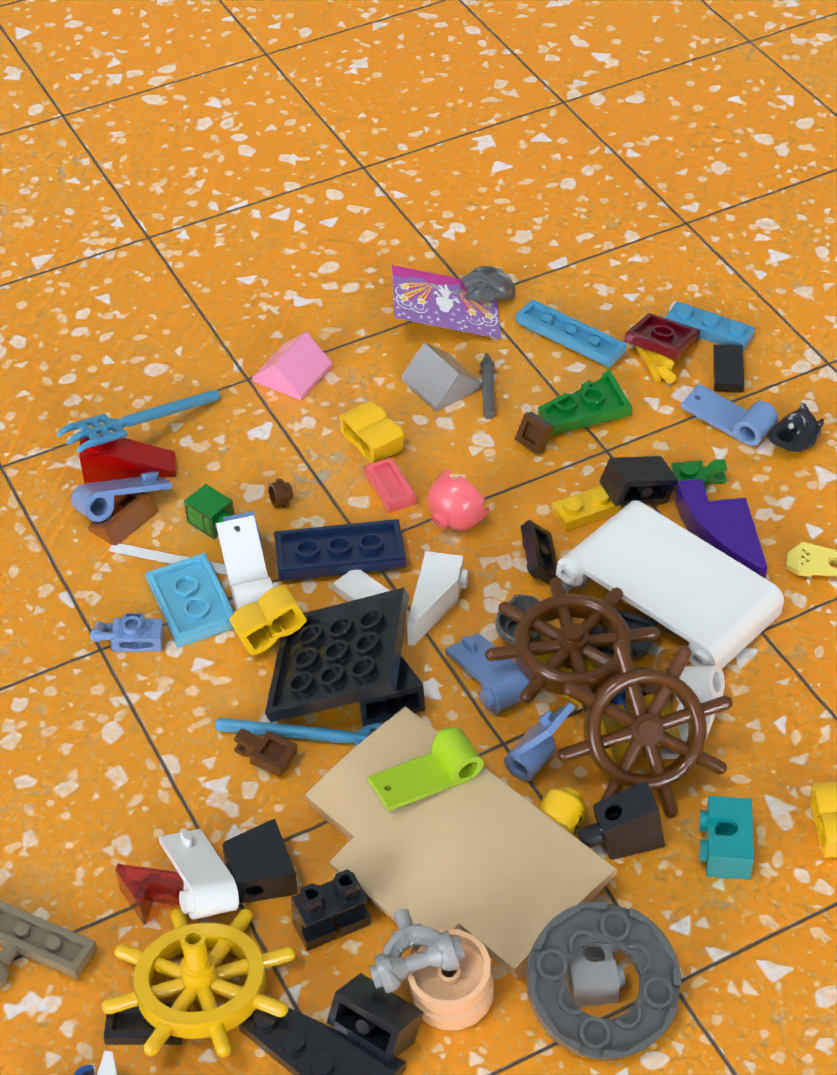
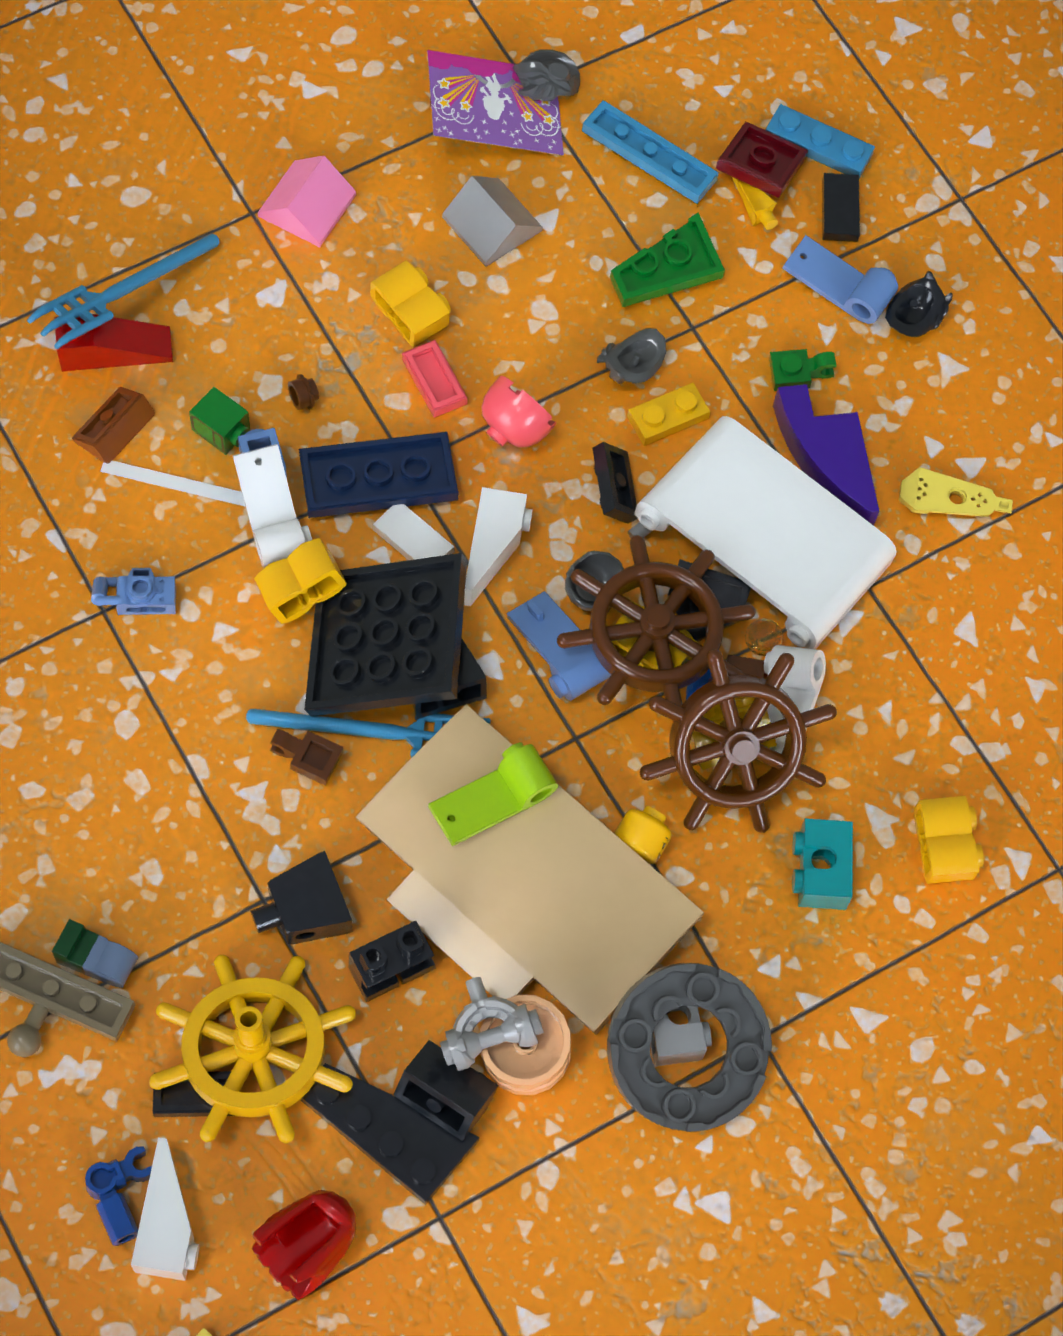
camera: 10 degrees left, 20 degrees up
medium blue door [71,472,172,522] -> none
clear red slope [115,864,184,925] -> none
medium azure tile [145,553,234,648] -> none
white door [159,829,239,919] -> none
dark grey piece [479,353,495,419] -> none
medium blue door [504,702,575,782] -> none
reddish brown plate [514,412,554,454] -> none
black torso [577,781,665,860] -> none
black brick [599,456,678,506] -> none
none -> leg [52,919,138,988]
none -> dark grey hat [597,328,666,384]

